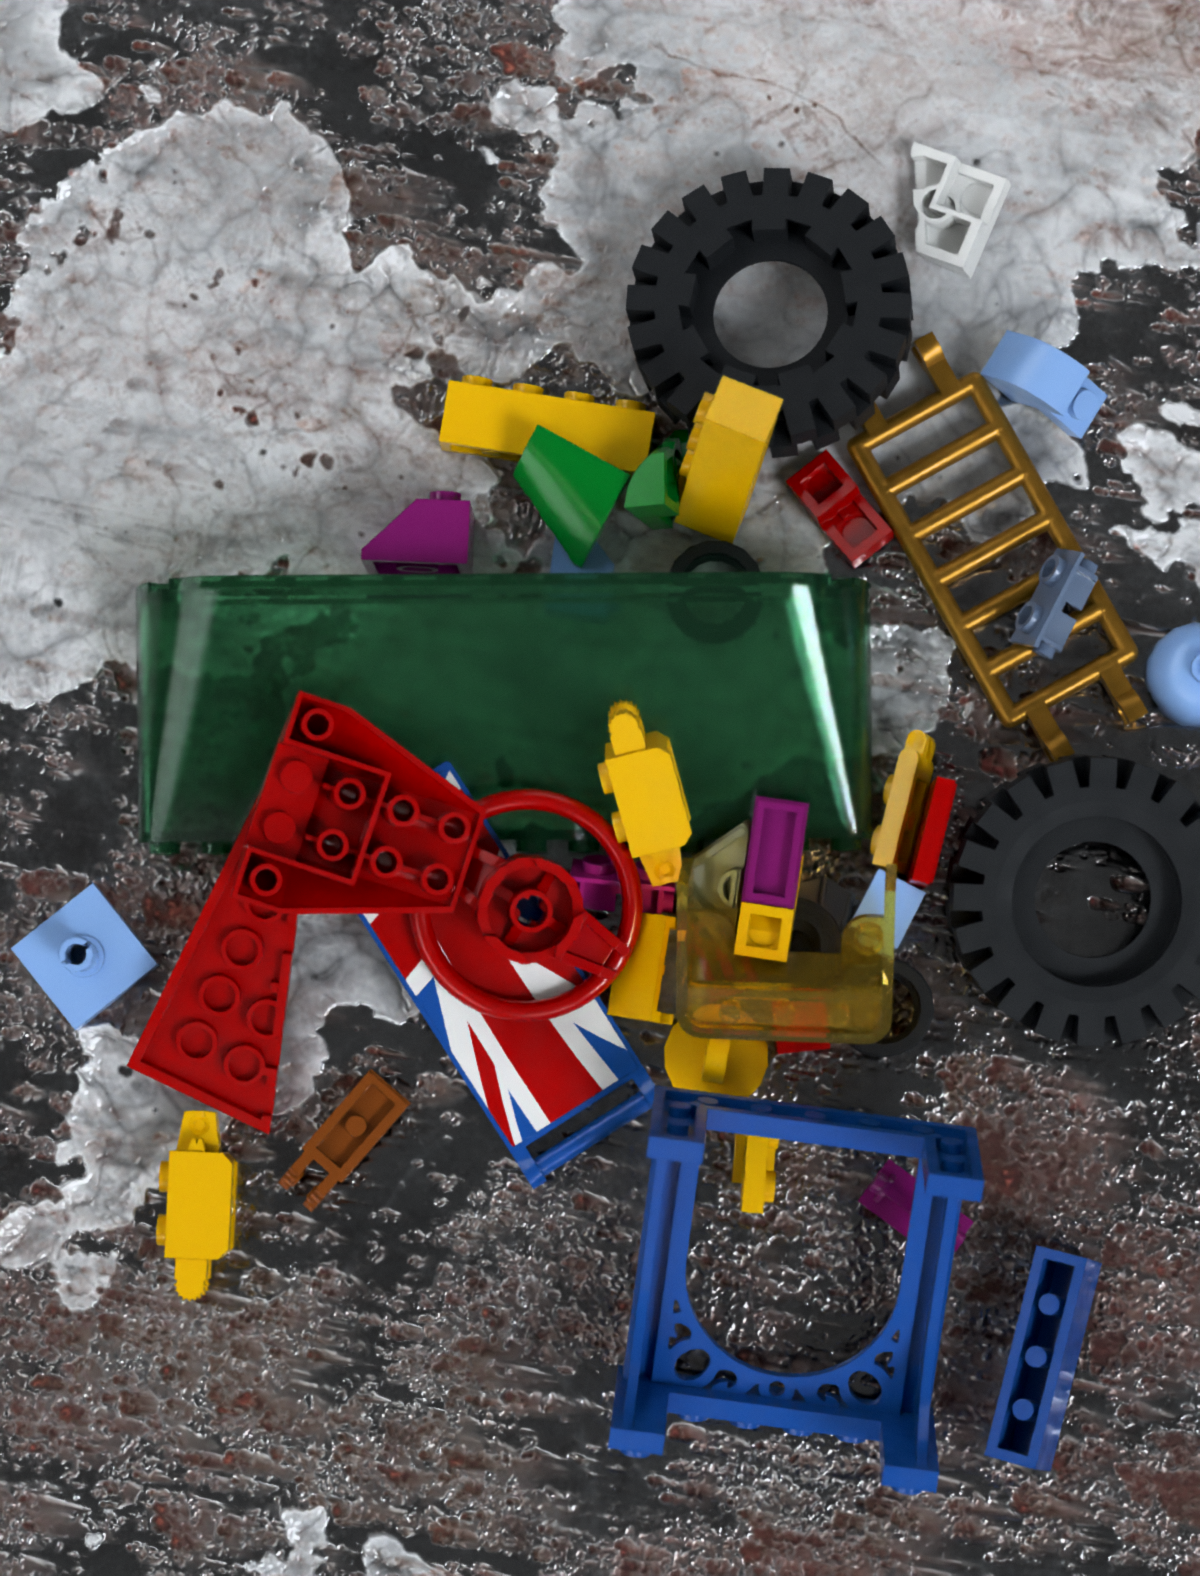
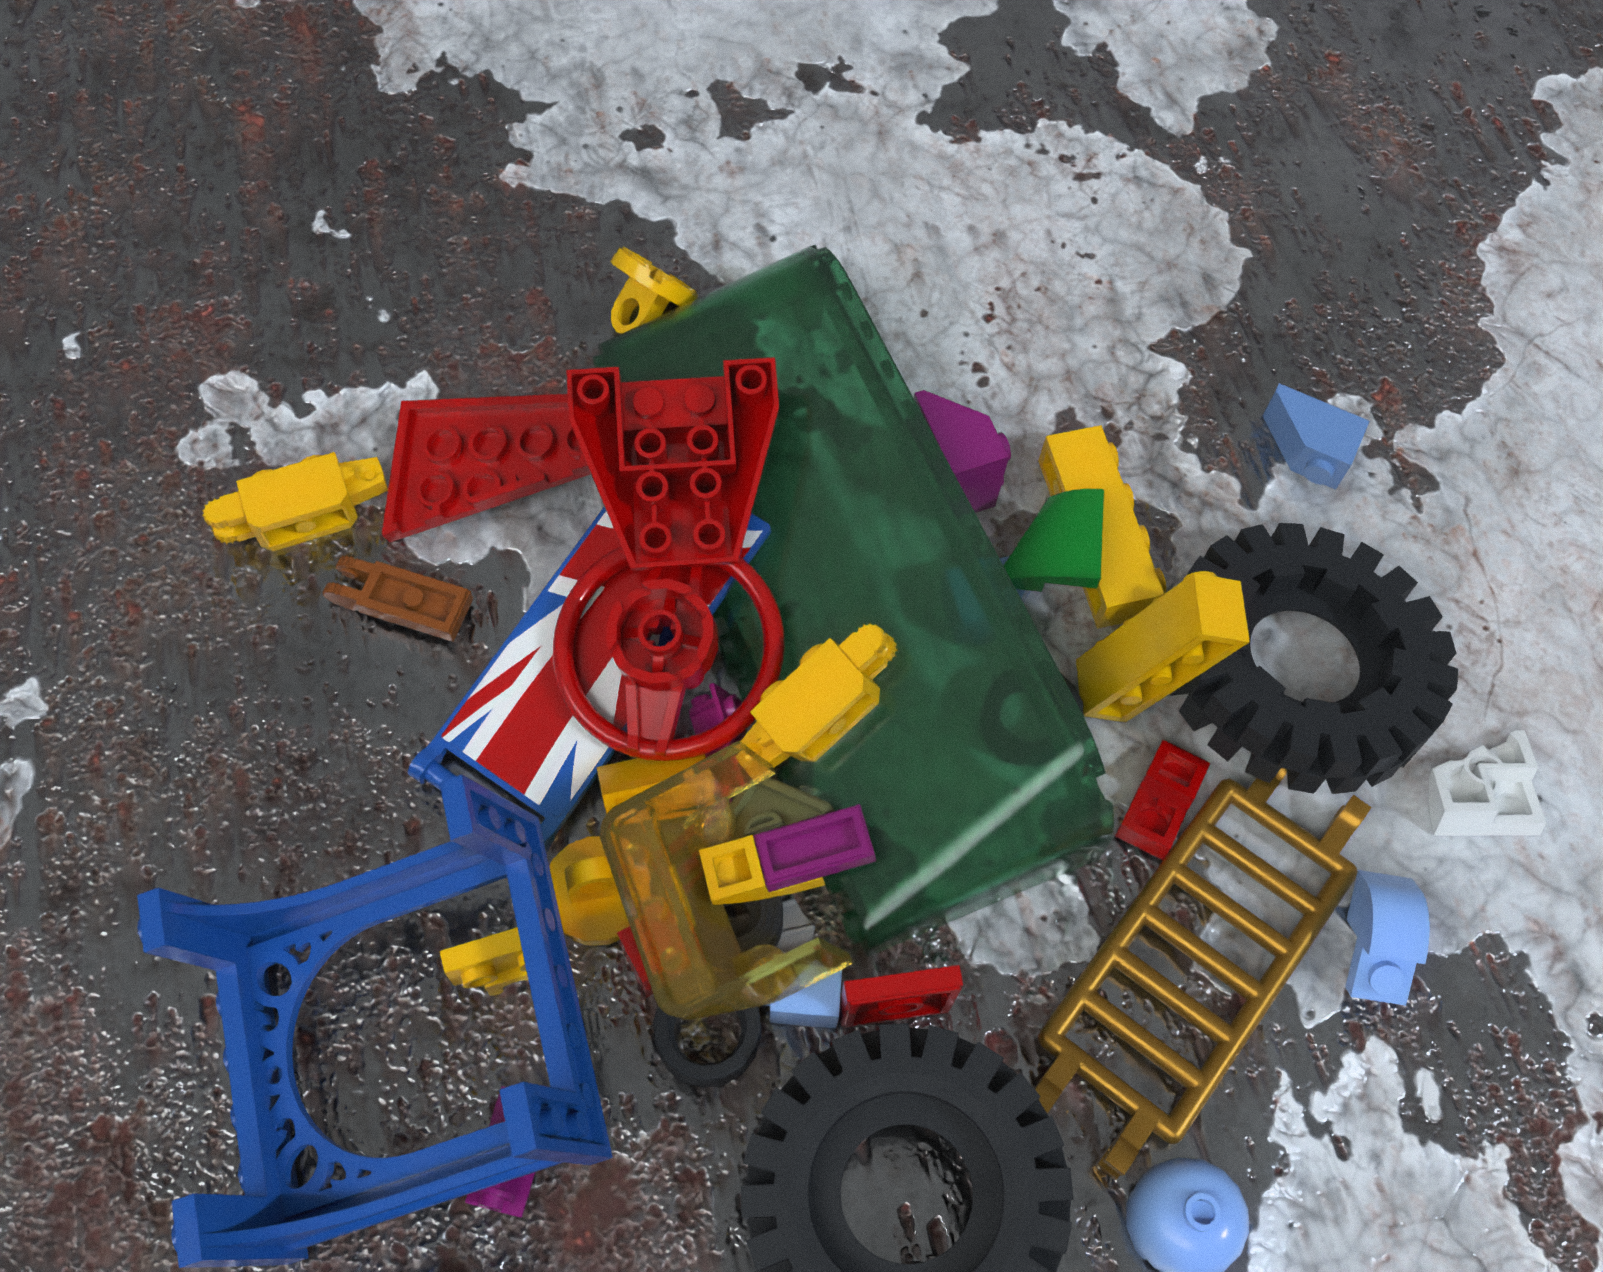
camera: 55 degrees right, 20 degrees down
light blue tile [11,883,160,1030] -> none
green slope [624,428,690,530] -> none
yellow hinge [870,730,936,876] -> none
sand blue hinge [1010,548,1099,660] -> none
none -> yellow tile [610,247,698,340]
none -> medium blue slope [1262,383,1370,490]

